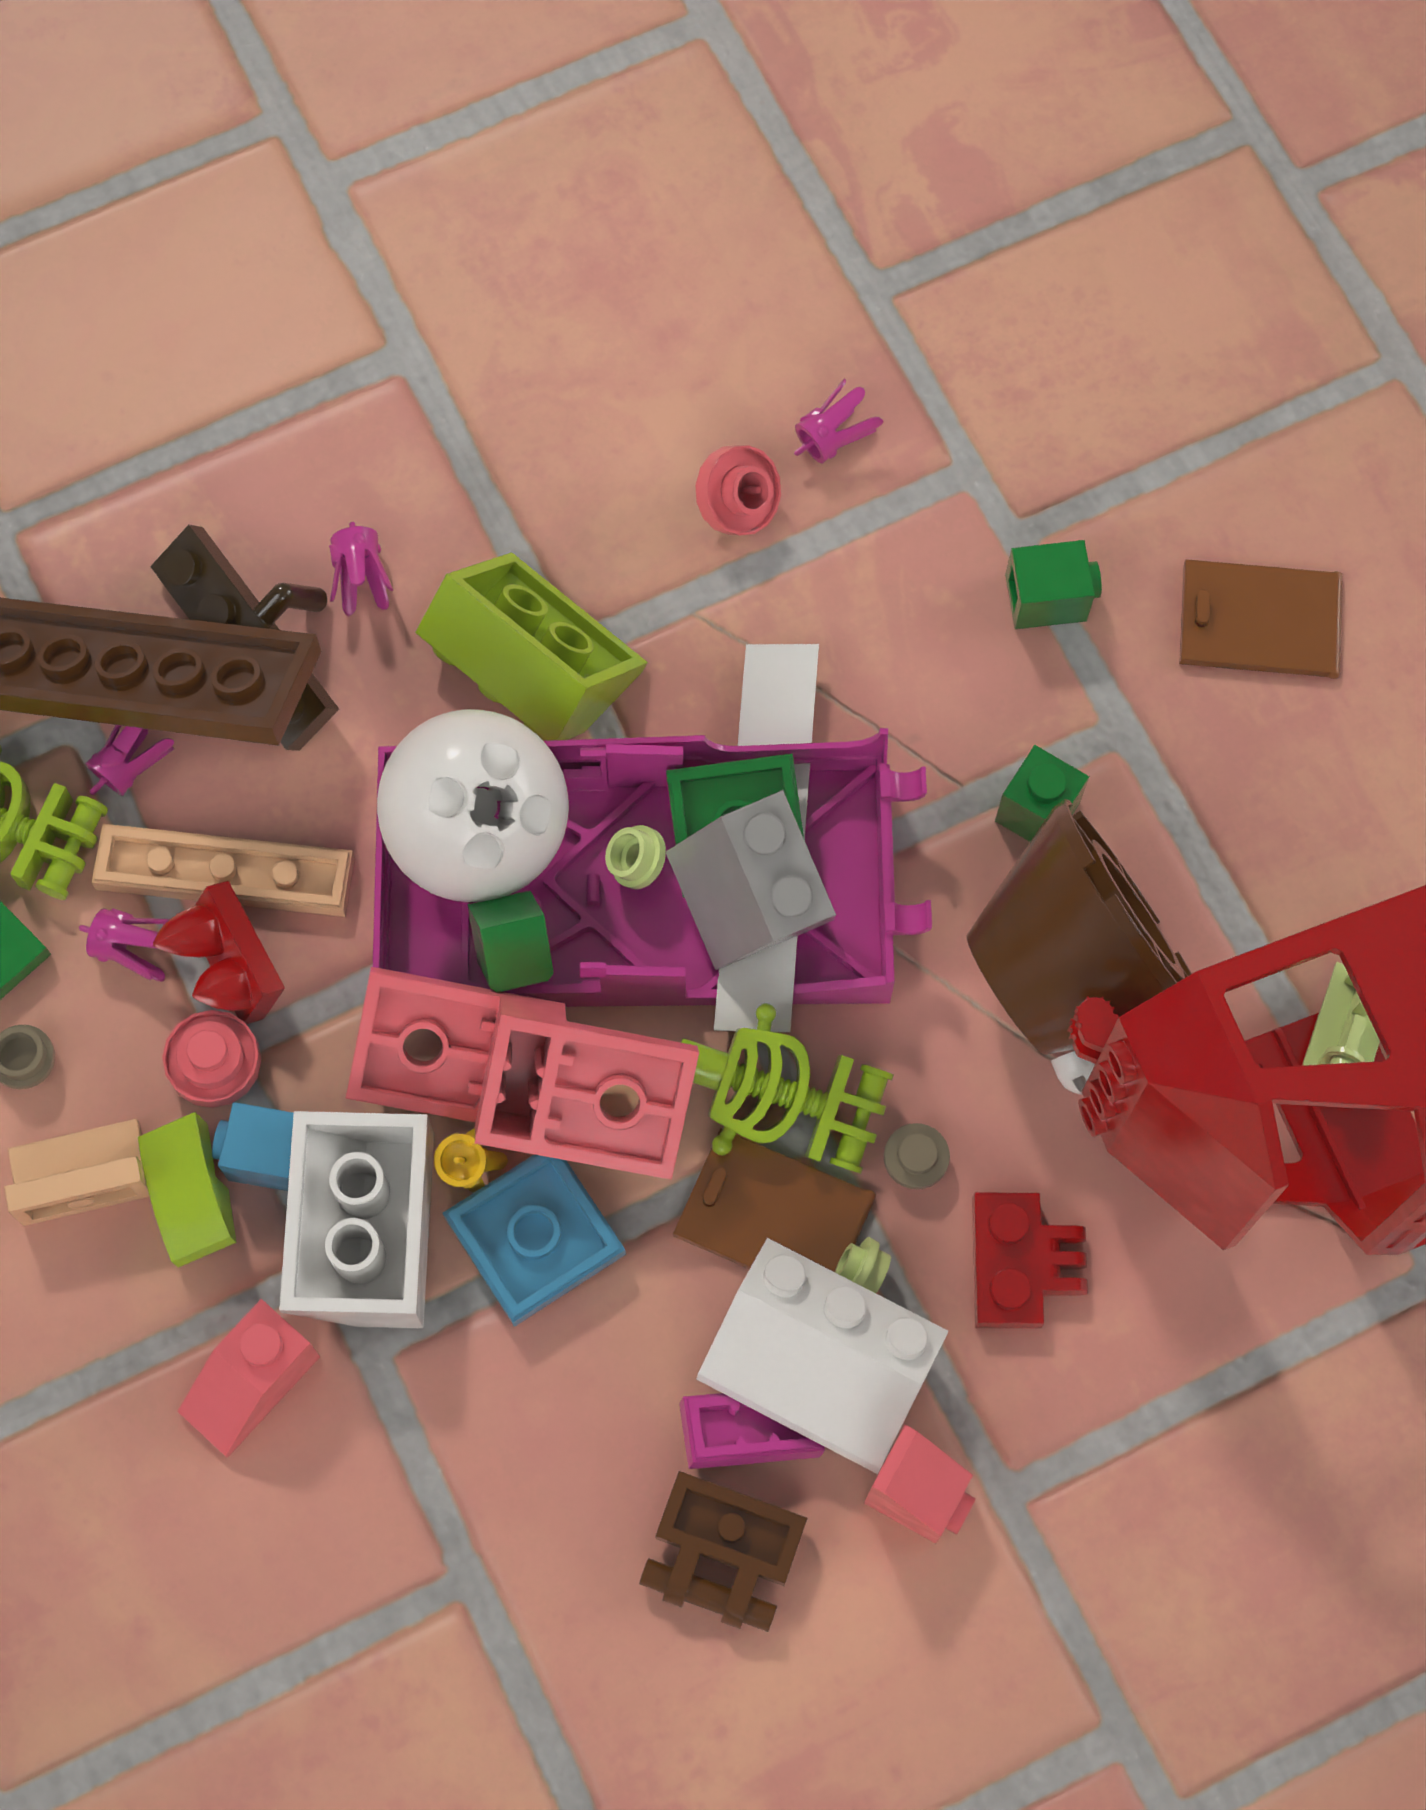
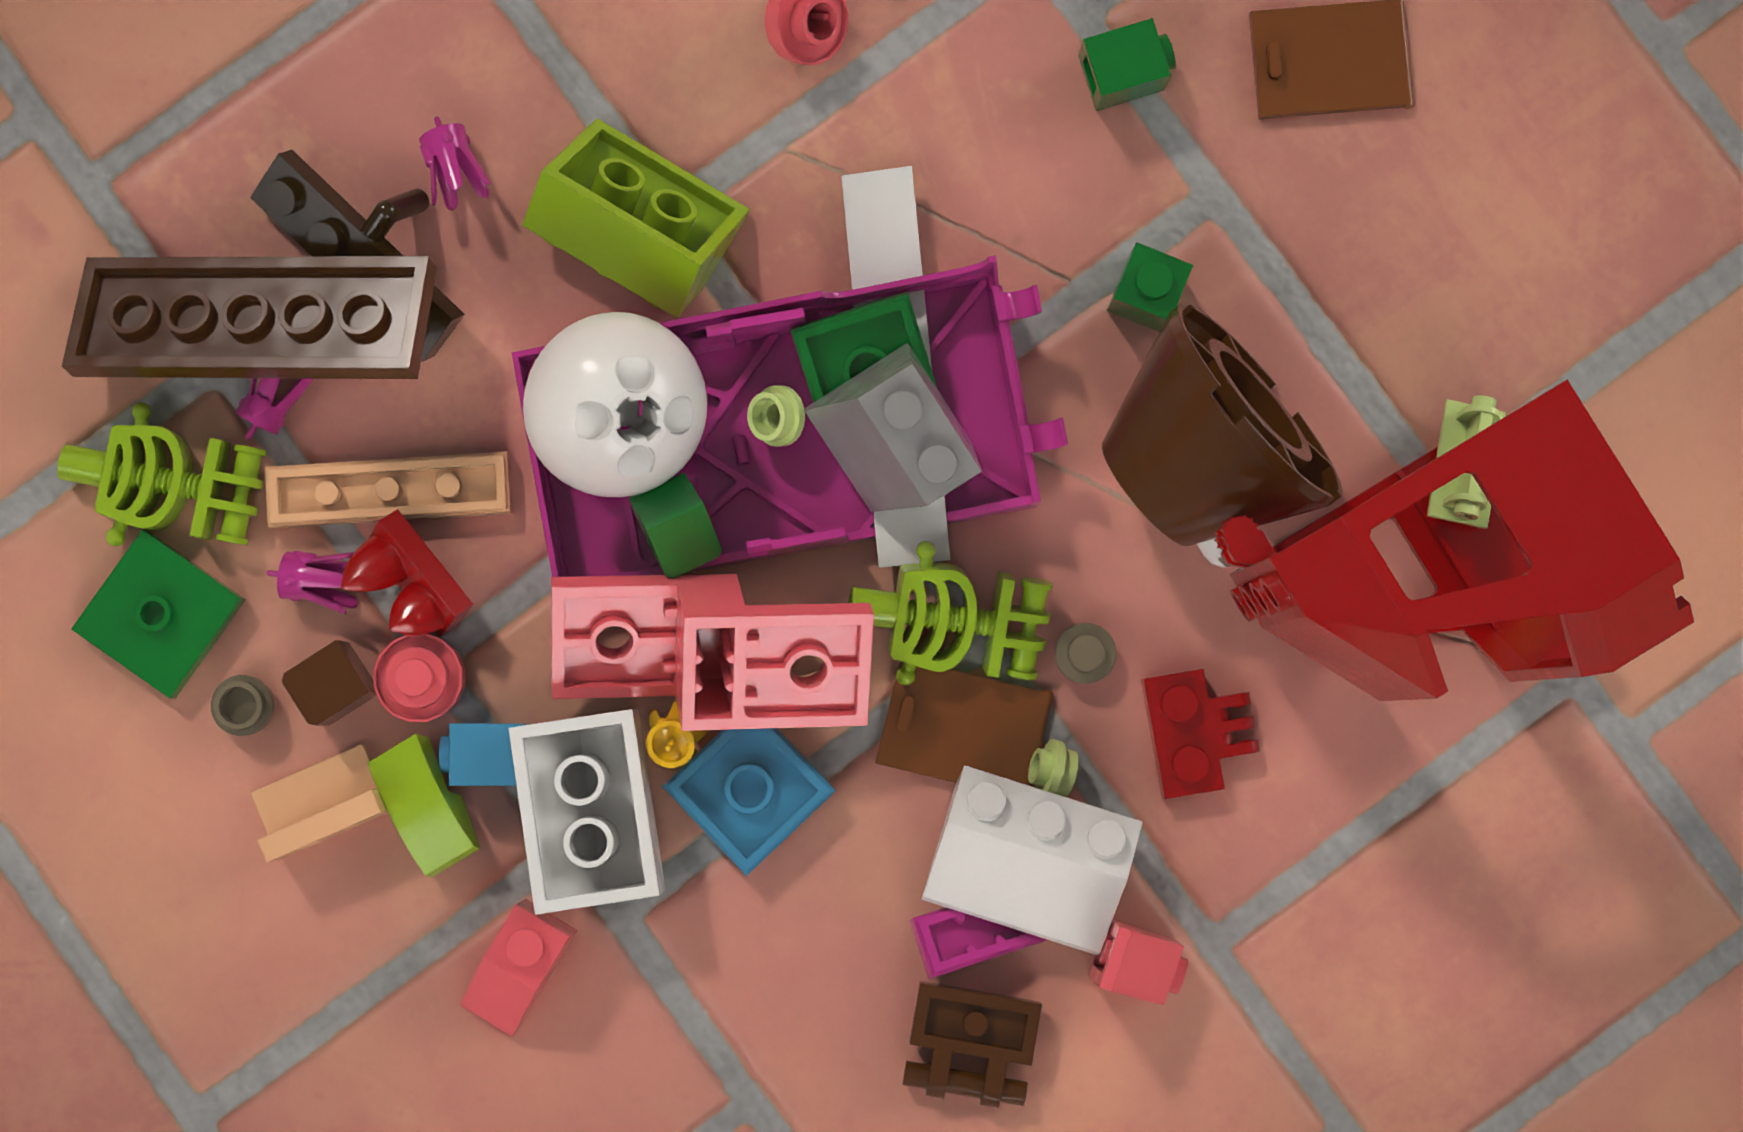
camera: 10 degrees left, 15 degrees up
none -> reddish brown piece [282,640,376,726]

